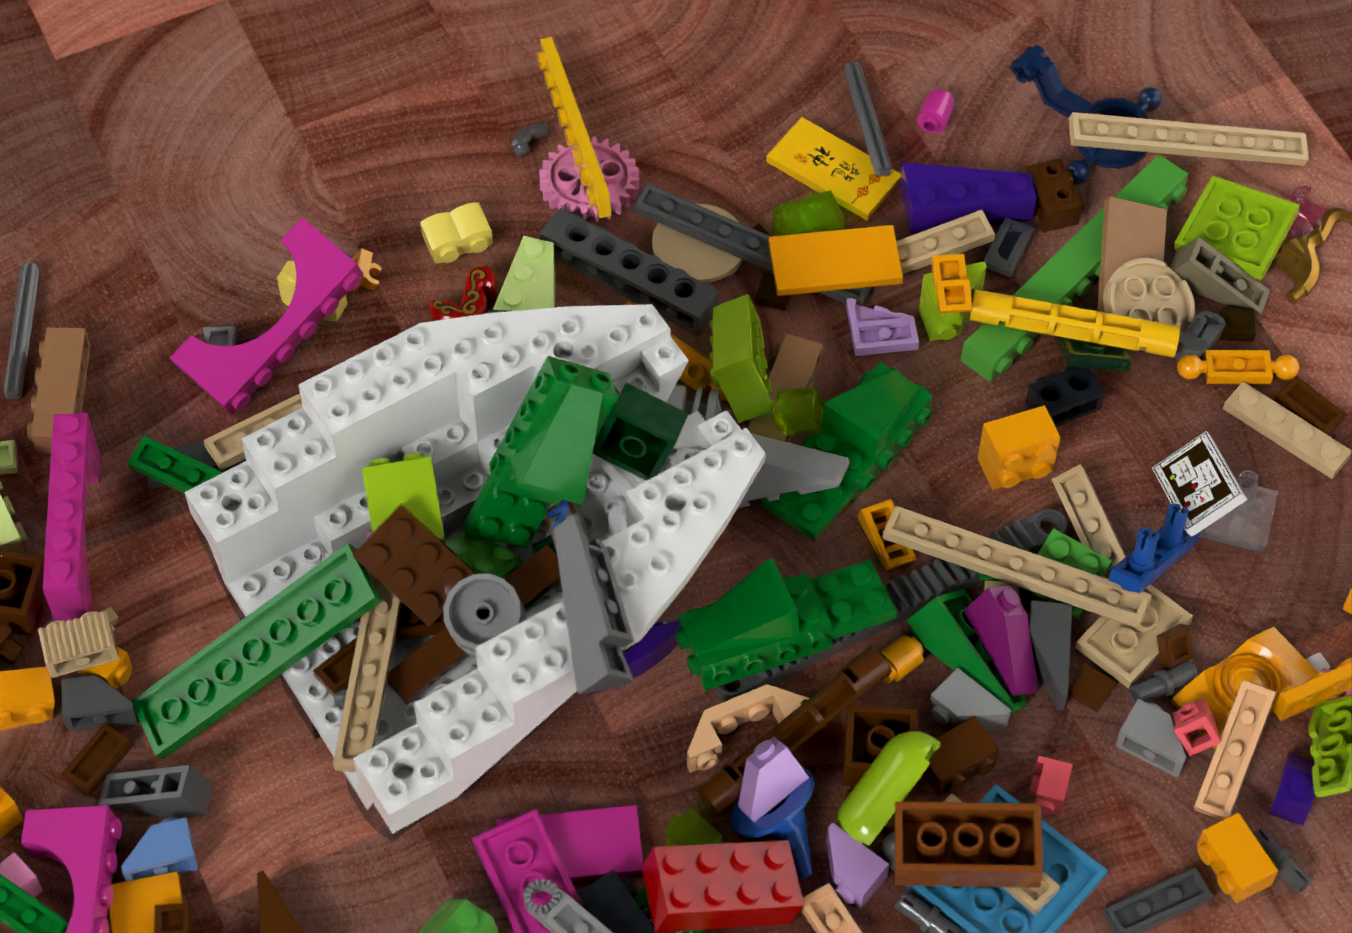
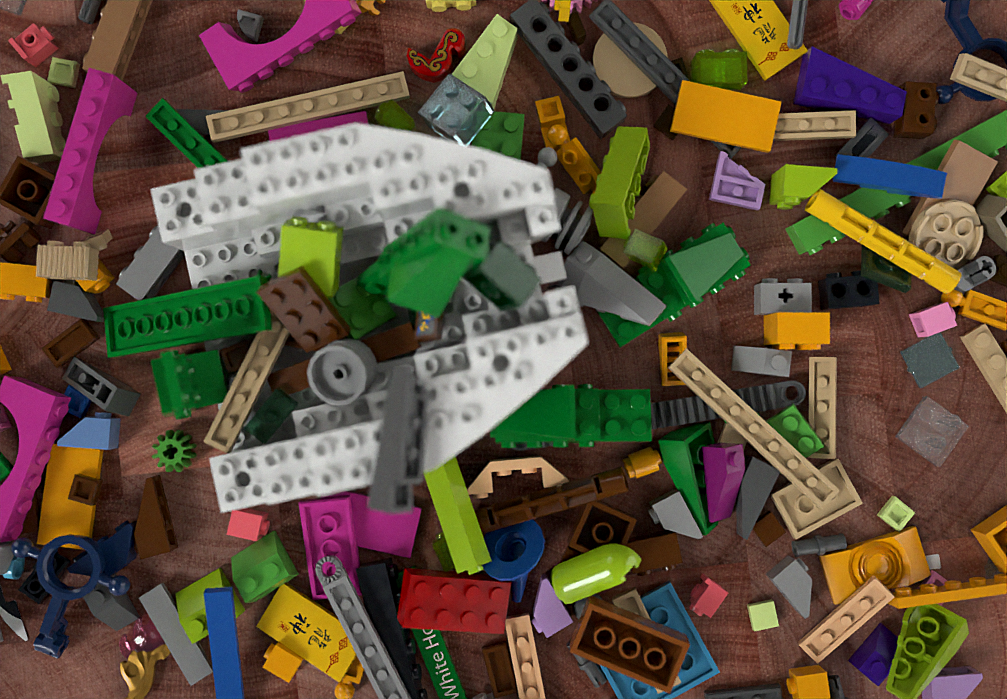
camera: 20 degrees right, 30 degrees up
lavender slope [738,736,809,823] -> none
light orange slope [931,254,972,314] -> none
blue plate [1109,503,1200,593] -> none
tile [1152,431,1248,537] -> none
reddish brown tile [1156,624,1194,669] -> none
coral brick [1172,699,1221,756] -> none
none -> blue tile [64,385,92,418]
none -> light grey brick [116,226,185,301]
none -> green wedge [150,349,227,420]
none -> bright green gear [151,430,197,472]
none -> coral brick [226,507,270,541]
none -> clear green plate [244,387,299,445]
none -> lime brick [424,455,491,575]
none -> dark brown tile [567,12,586,46]
none -> light grey slope [731,346,792,377]
none -> yellowish green tile [747,599,779,631]
none -> light grey brick [754,278,812,315]
none -> blue slope [832,154,947,199]
none -> yellowish green tile [877,496,915,532]
none -> clear light blue piece [900,332,960,388]
none -> bright pink brick [909,302,957,337]

